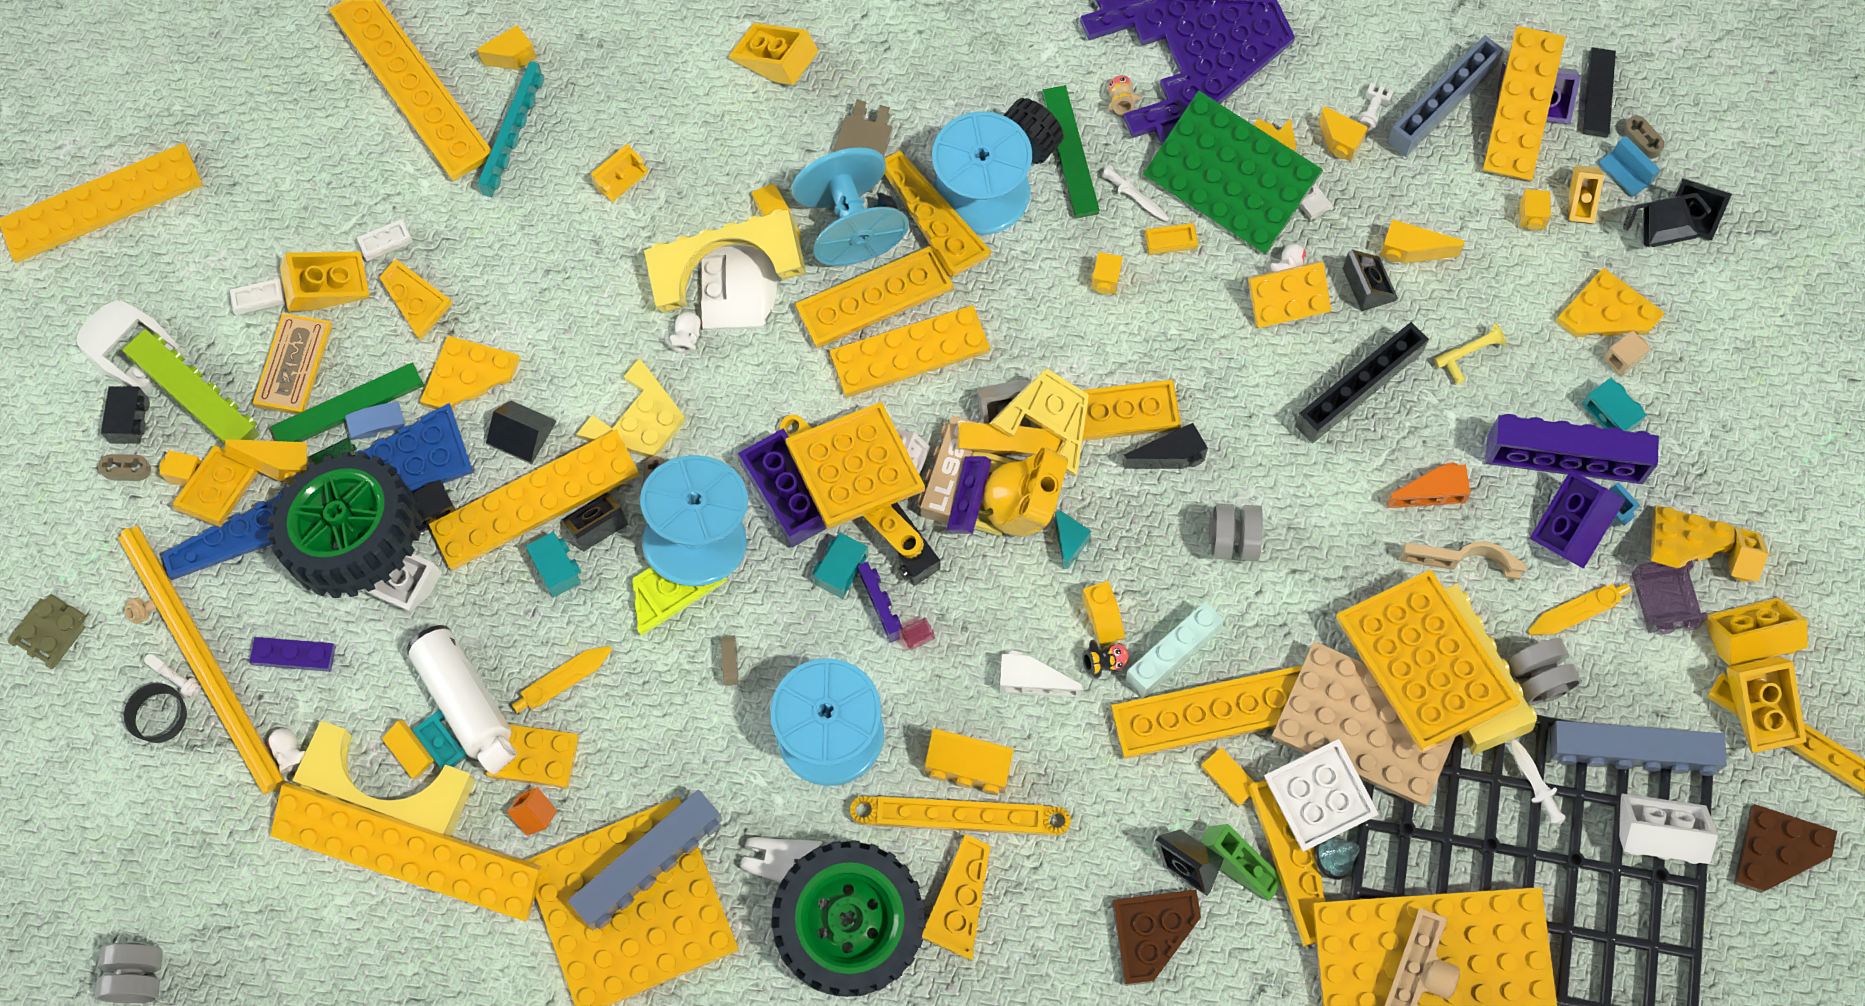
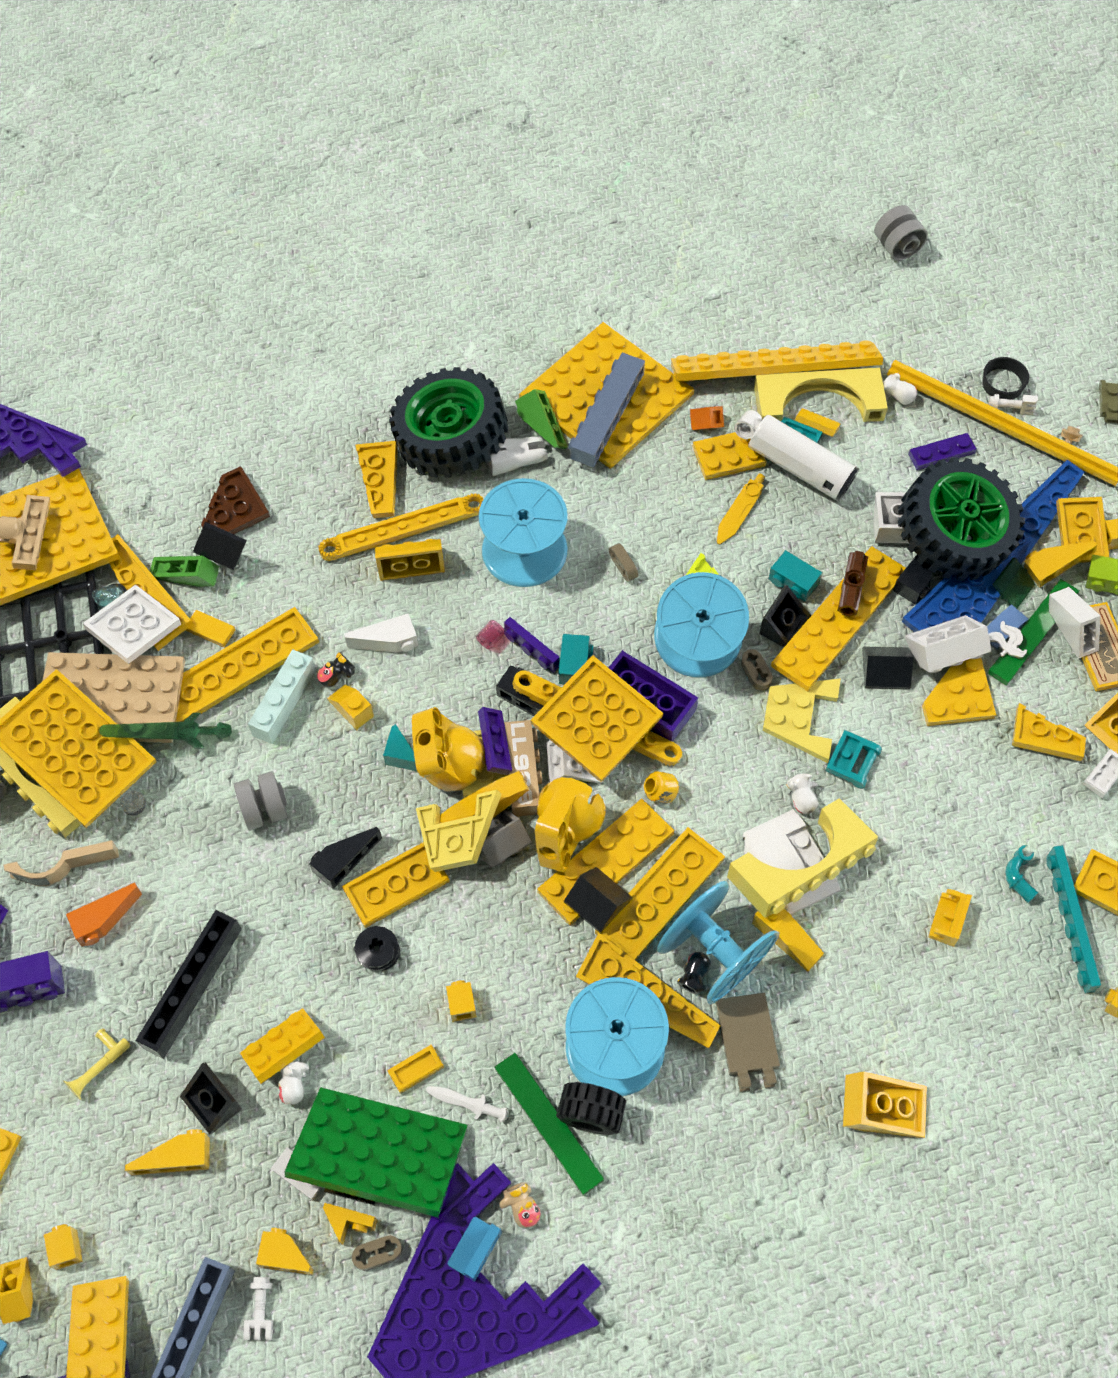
camera: 155 degrees right, 5 degrees down
none -> clear green sword [99,713,232,749]
none -> dark tan beam [352,1235,403,1271]
none -> black piece [354,926,400,971]
none -> dark azure panel [448,1217,502,1282]
none -> bright green slope [515,389,568,449]
none -> yellow piece [535,777,606,873]
none -> black slope [564,867,633,933]
none -> yellow head [644,771,679,803]
none -> teal plate [825,730,882,789]
none -> reddish brown piece [837,551,868,617]
none -> white slope [905,615,991,673]
none -> white piece [989,621,1027,658]
none -> teal piece [1005,845,1039,903]
none -> white slope [1049,587,1100,658]

